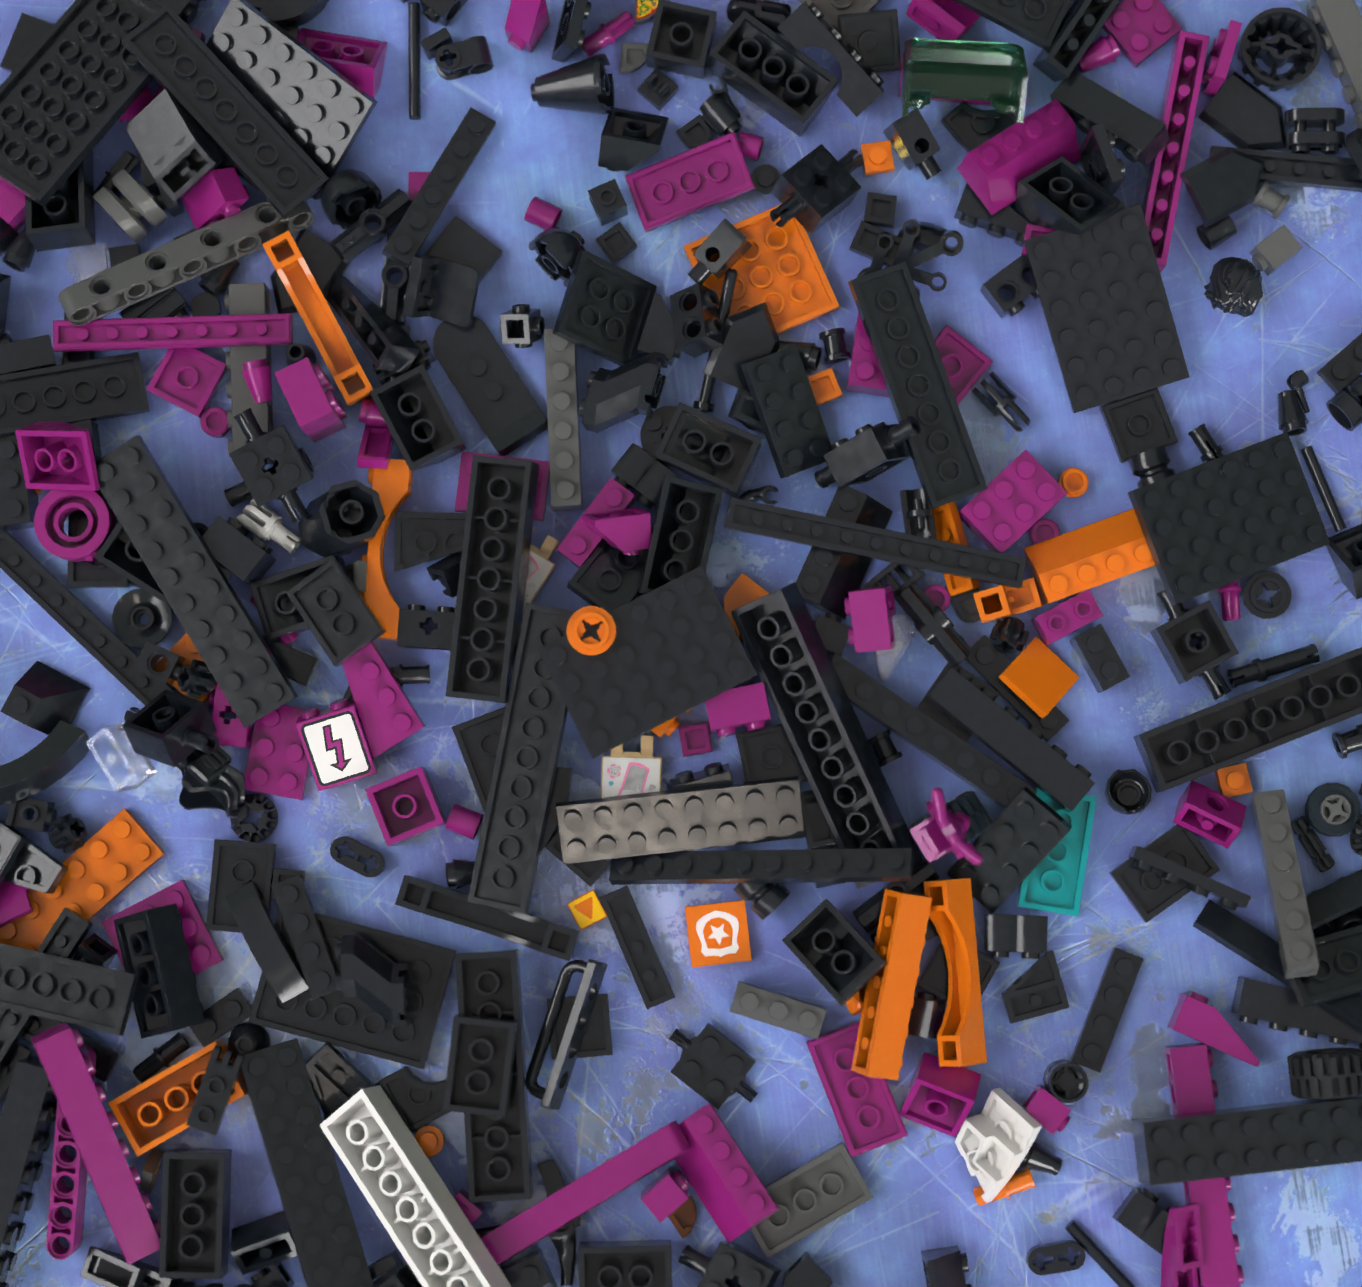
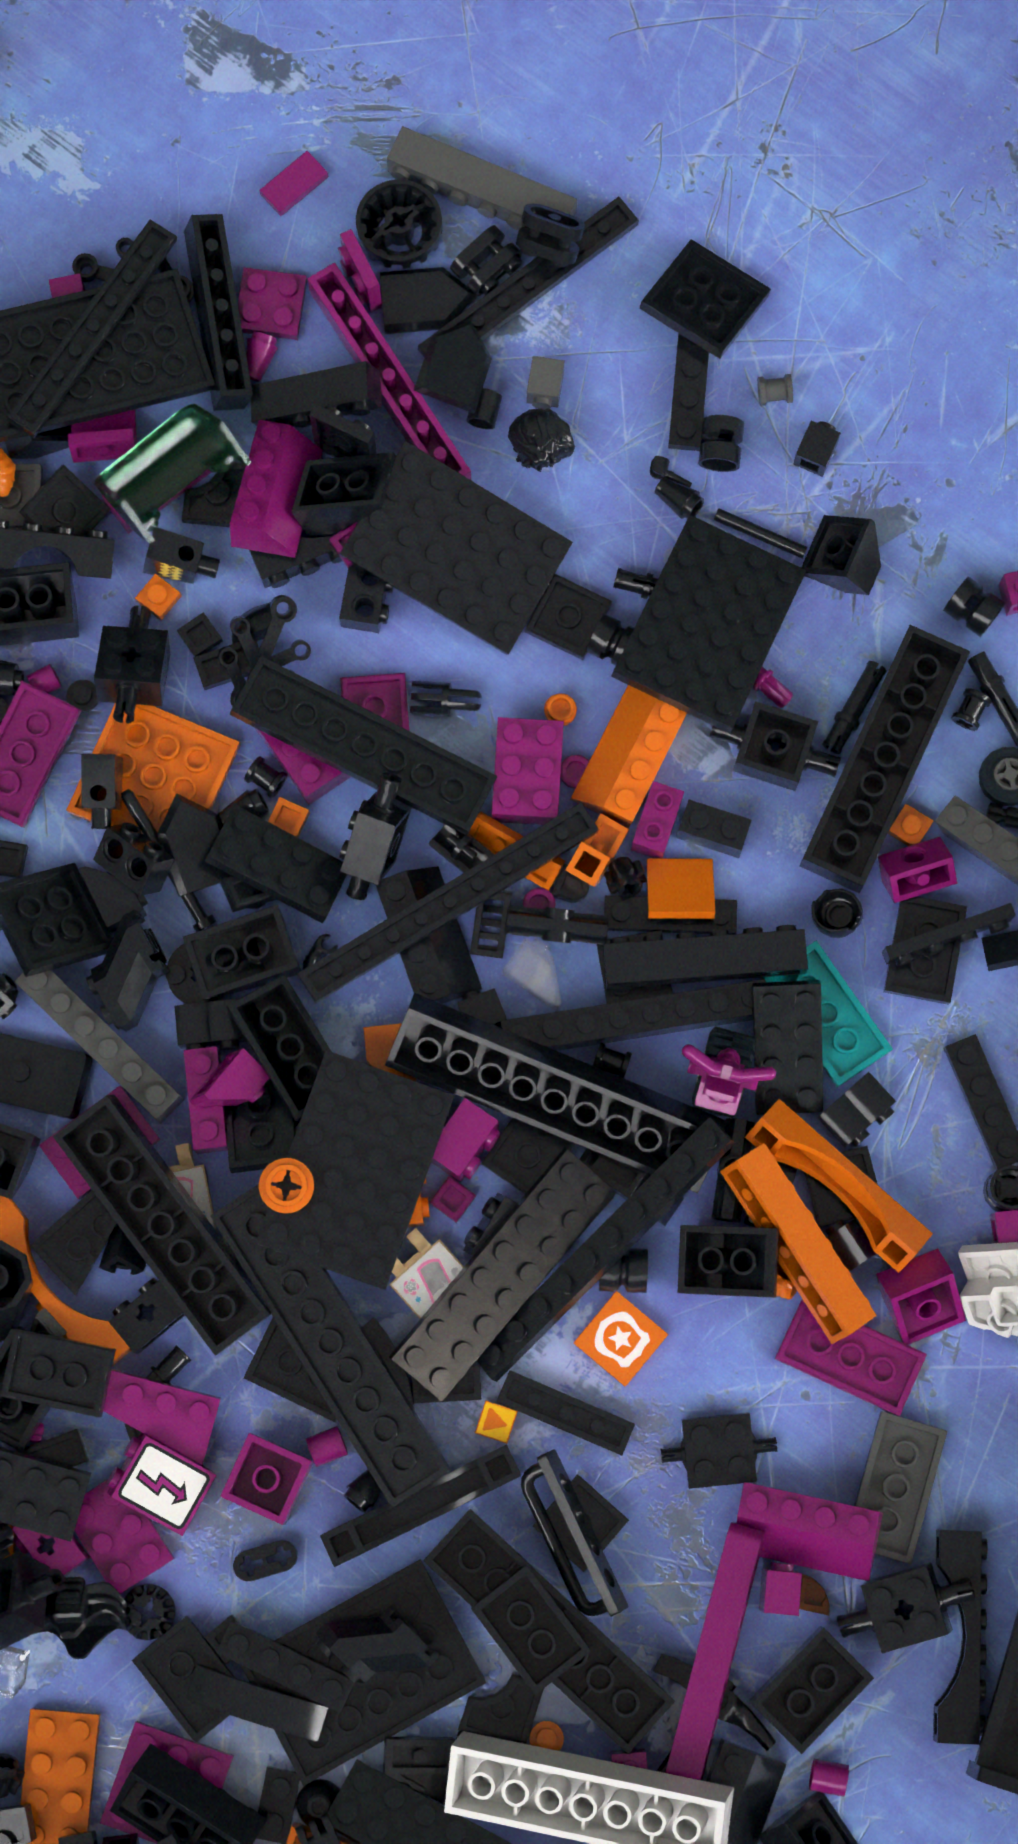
camera: 50 degrees left, 5 degrees down
dark grey brick [730,981,827,1040] -> none
magenta brick [845,585,896,653] -> none
black wing [1001,950,1070,1024] -> none
black gear [1242,571,1292,619] -> none
dark grey bush [1251,181,1291,219] -> none

